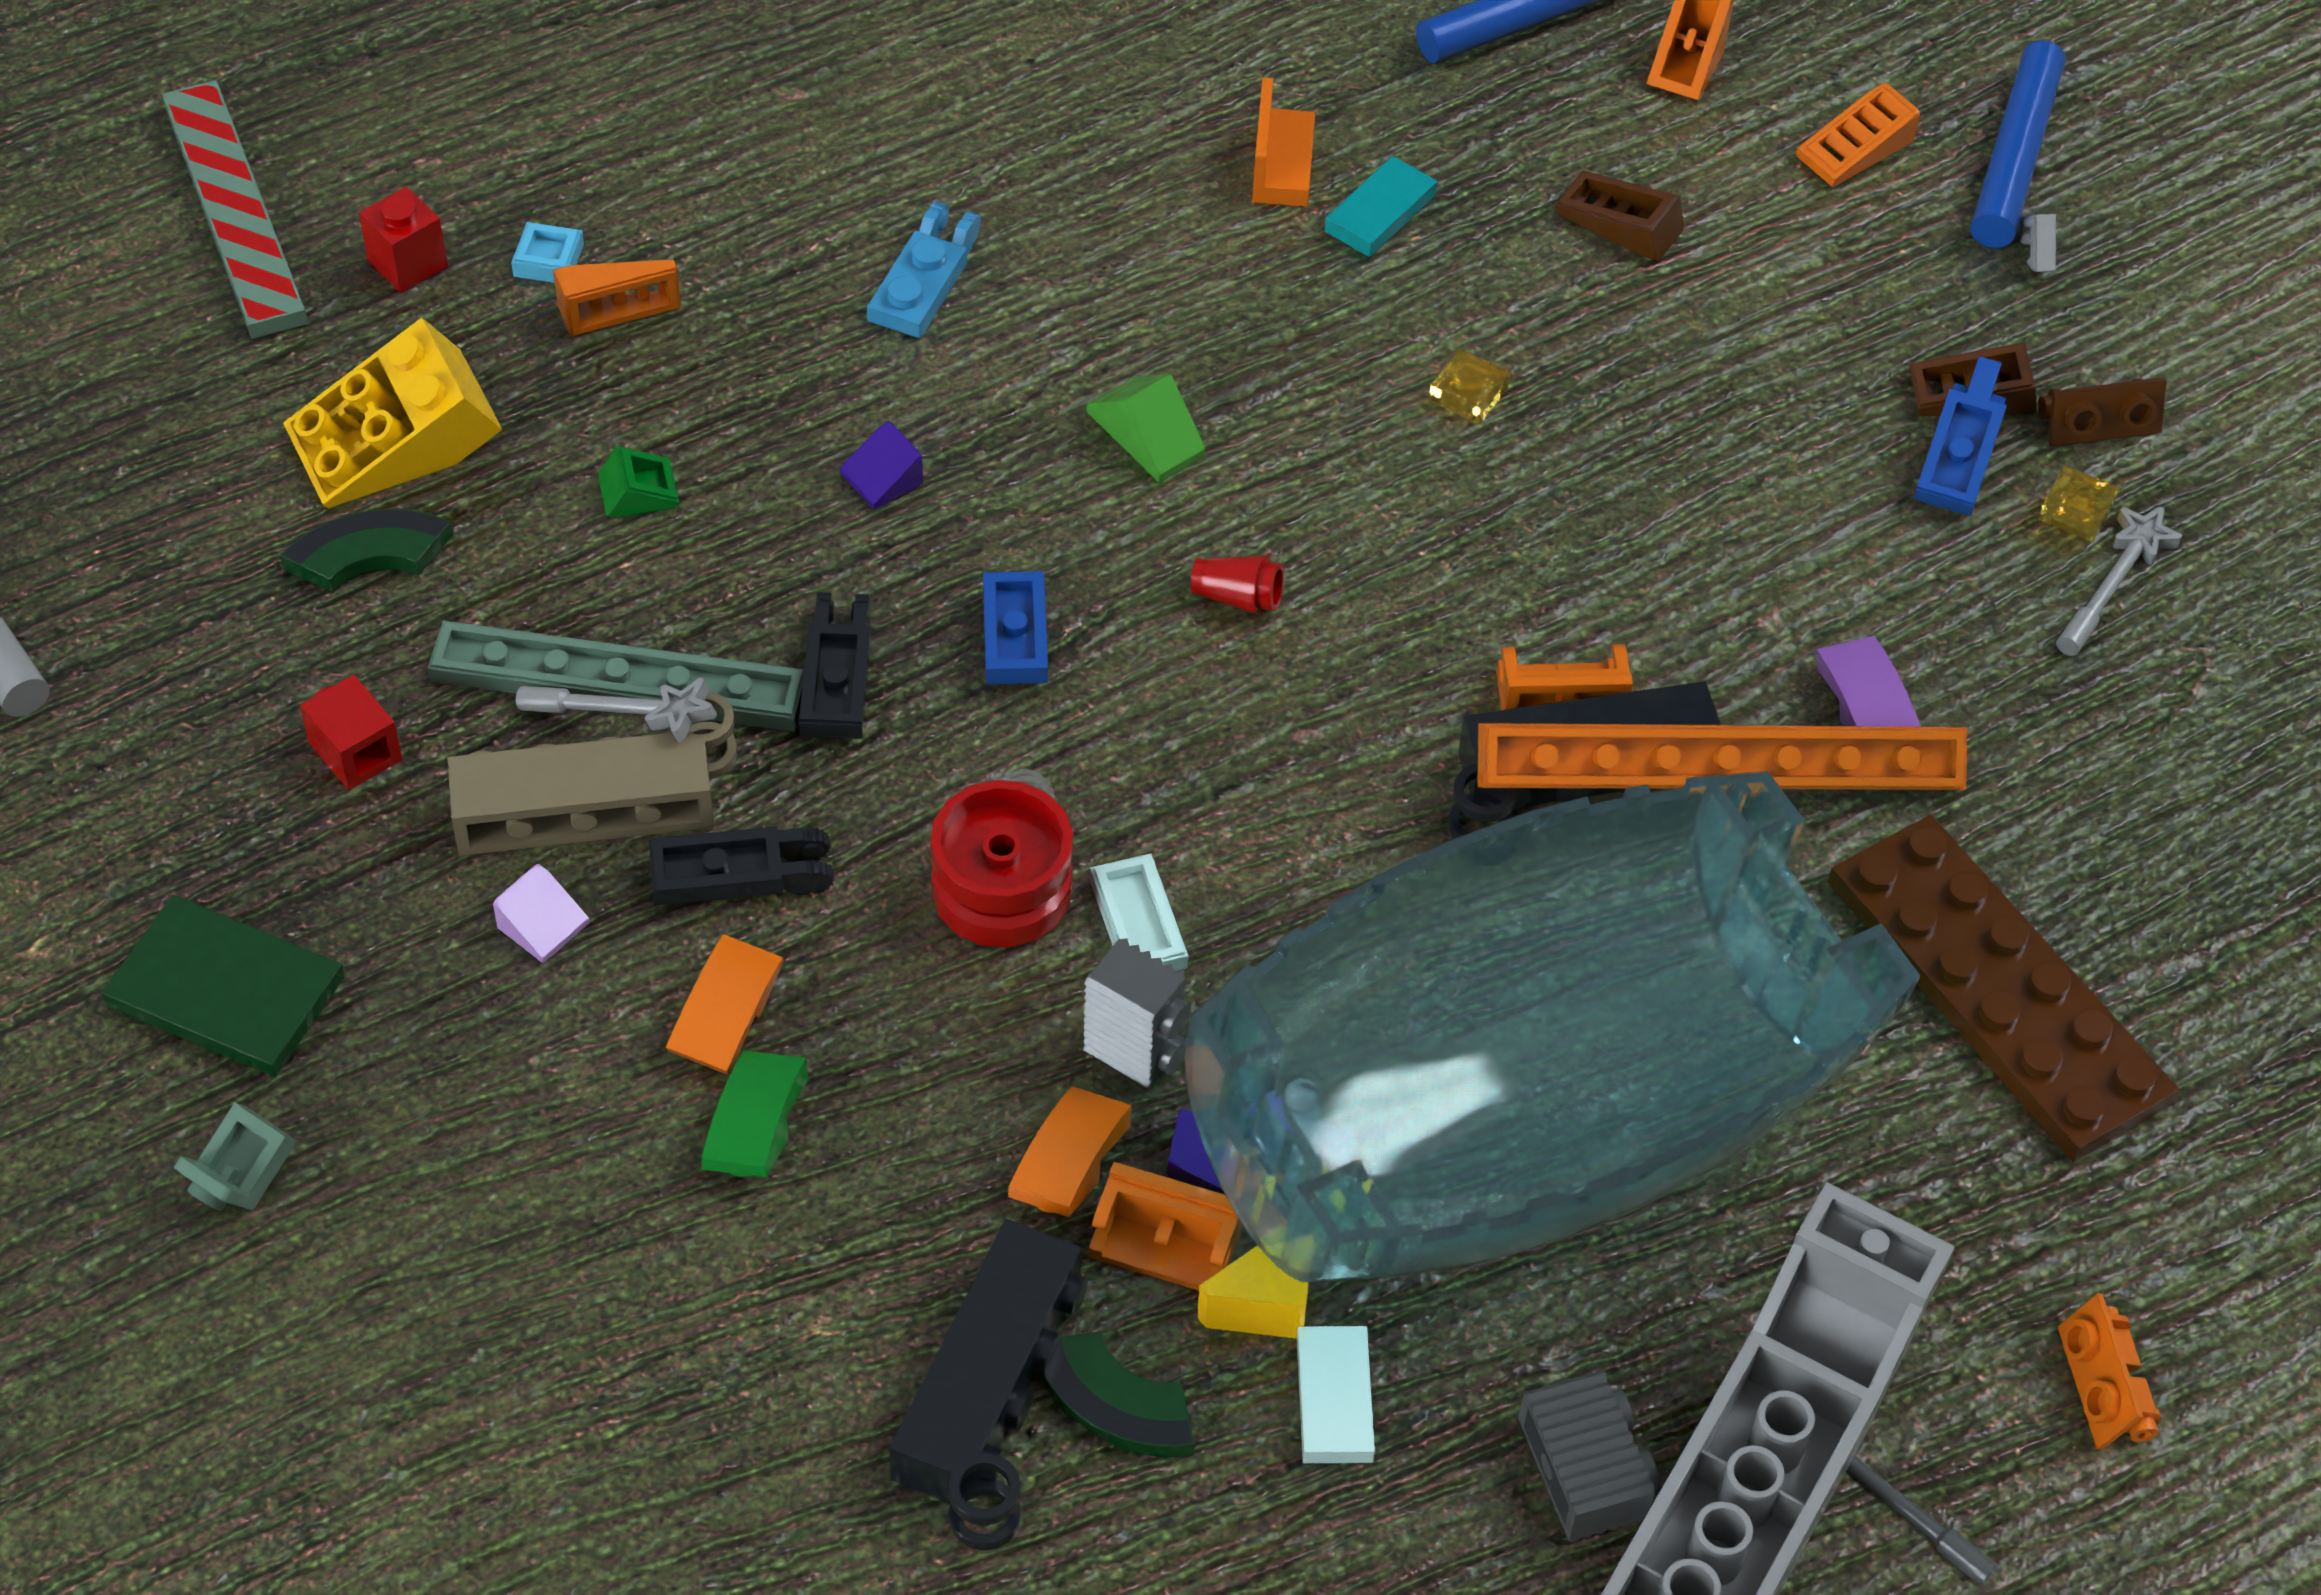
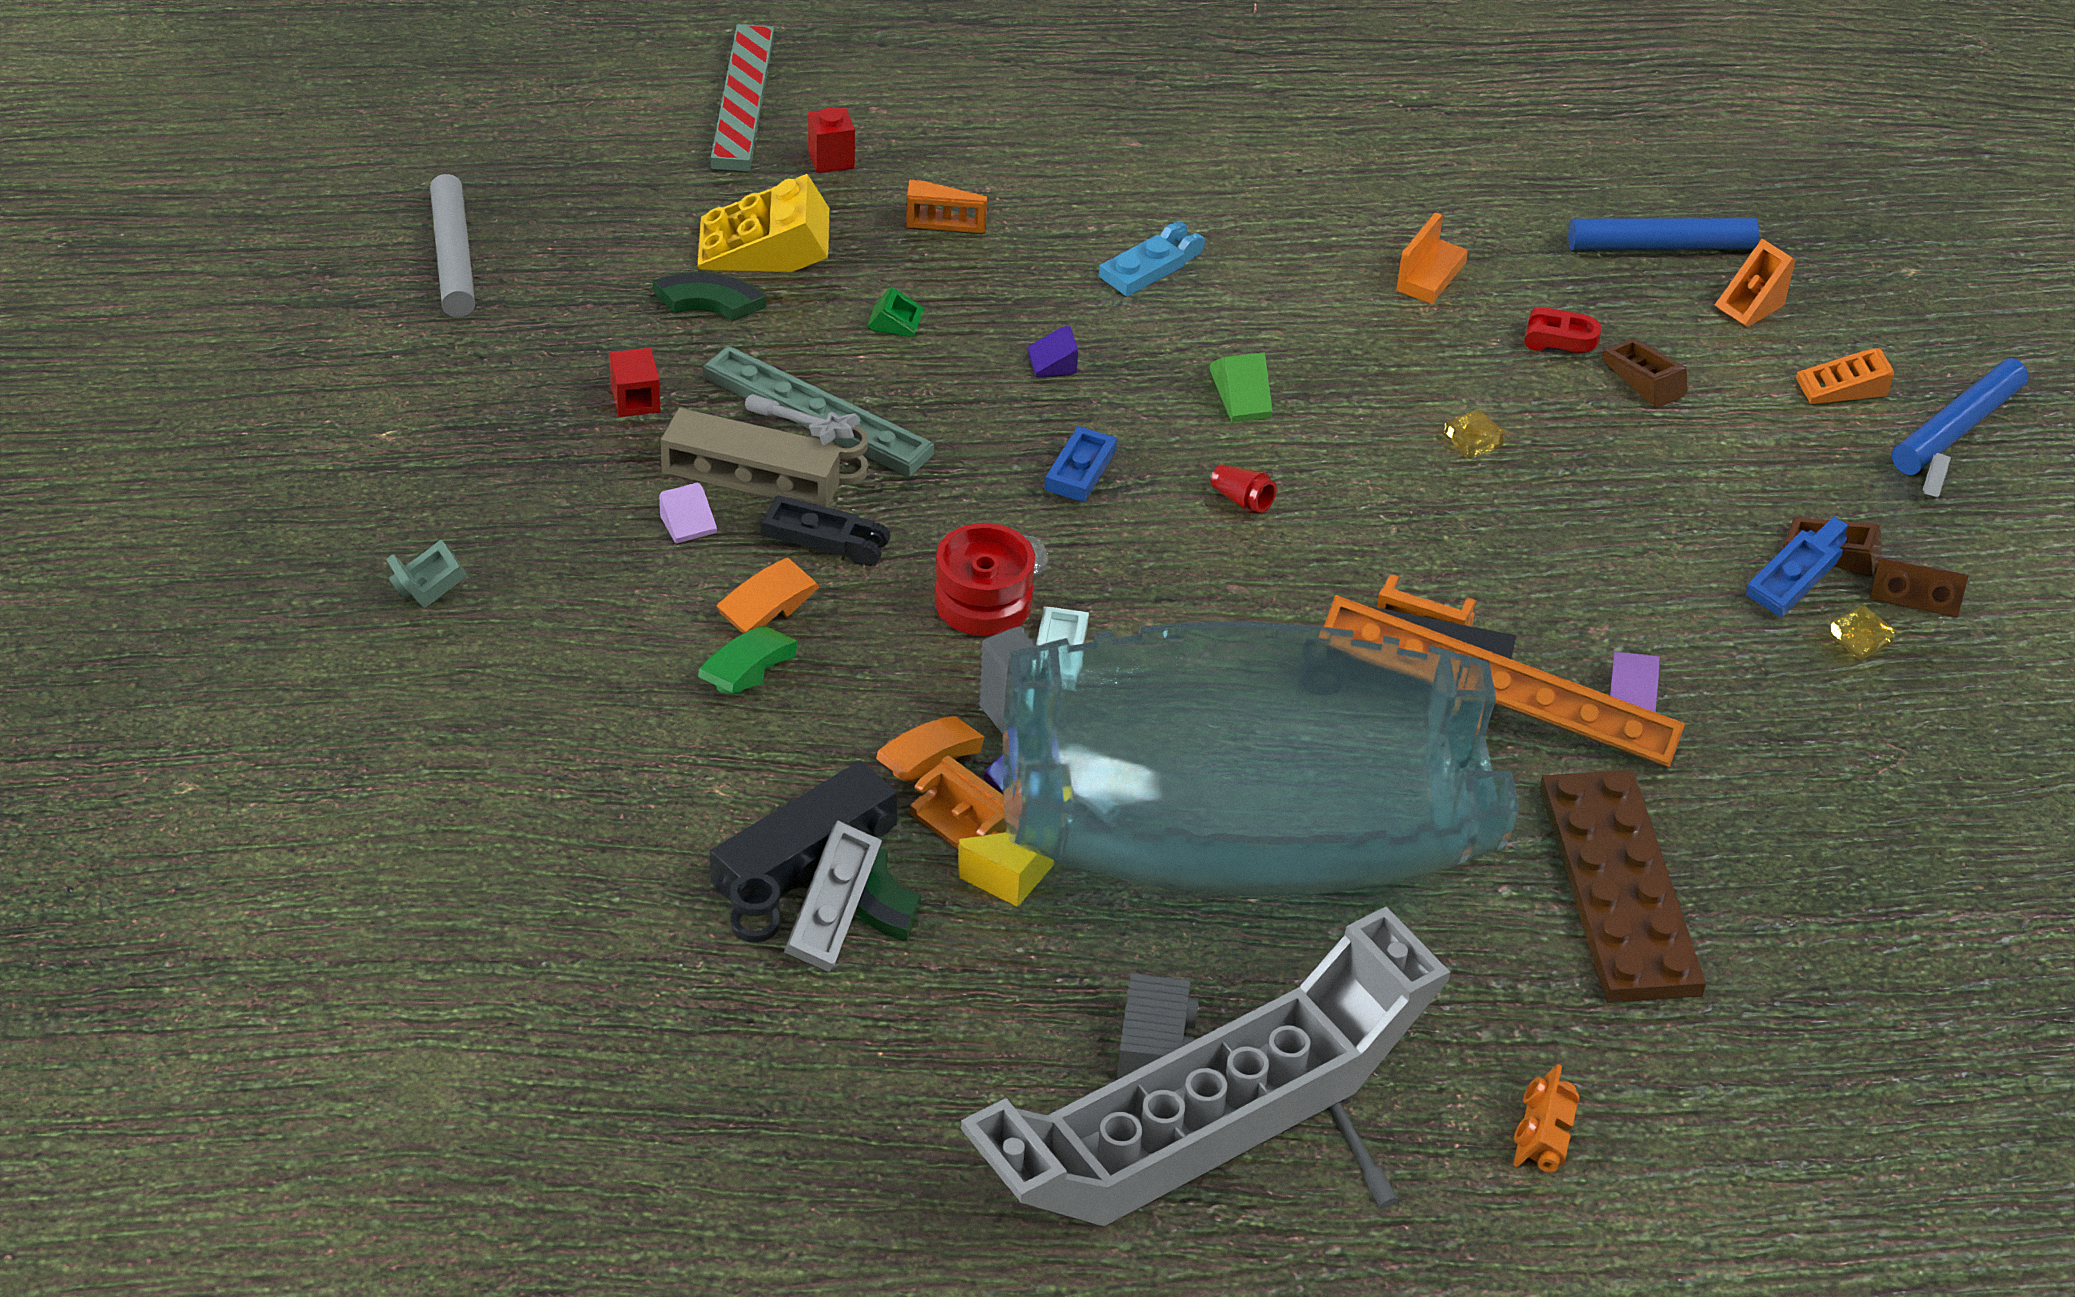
camera: 25 degrees right, 10 degrees down
dark green tile [101,895,345,1077] -> none
medium azure tile [511,222,584,283] -> none
black hinge [799,592,872,739] -> none
light aqua tile [1297,1326,1375,1463] -> none
teal tile [1325,155,1438,258] -> none
light grey piece [2056,506,2182,656] -> none
none -> light grey plate [784,821,882,972]
none -> red plate [1524,307,1602,353]

